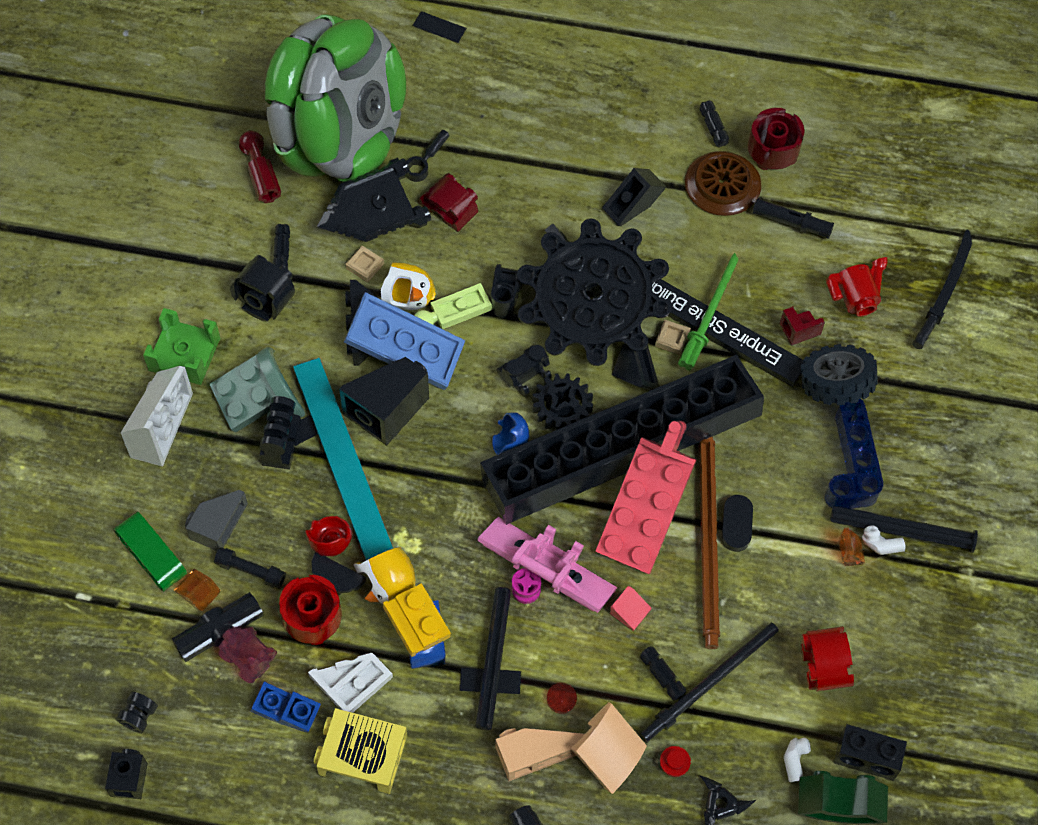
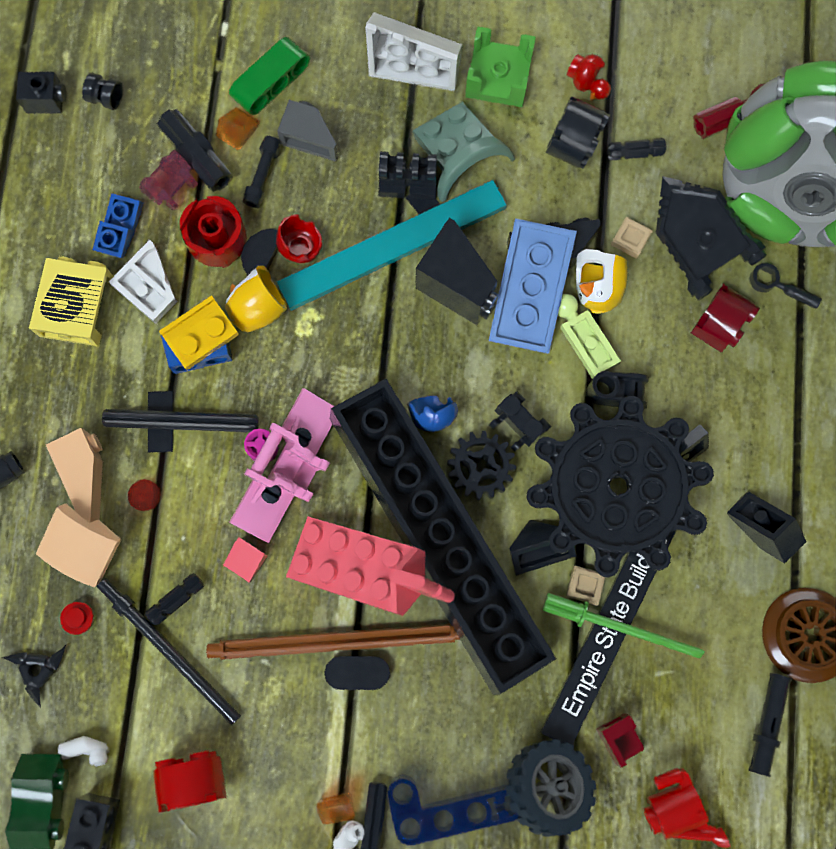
camera: 85 degrees right, 15 degrees up
none -> red animal [566,54,611,101]

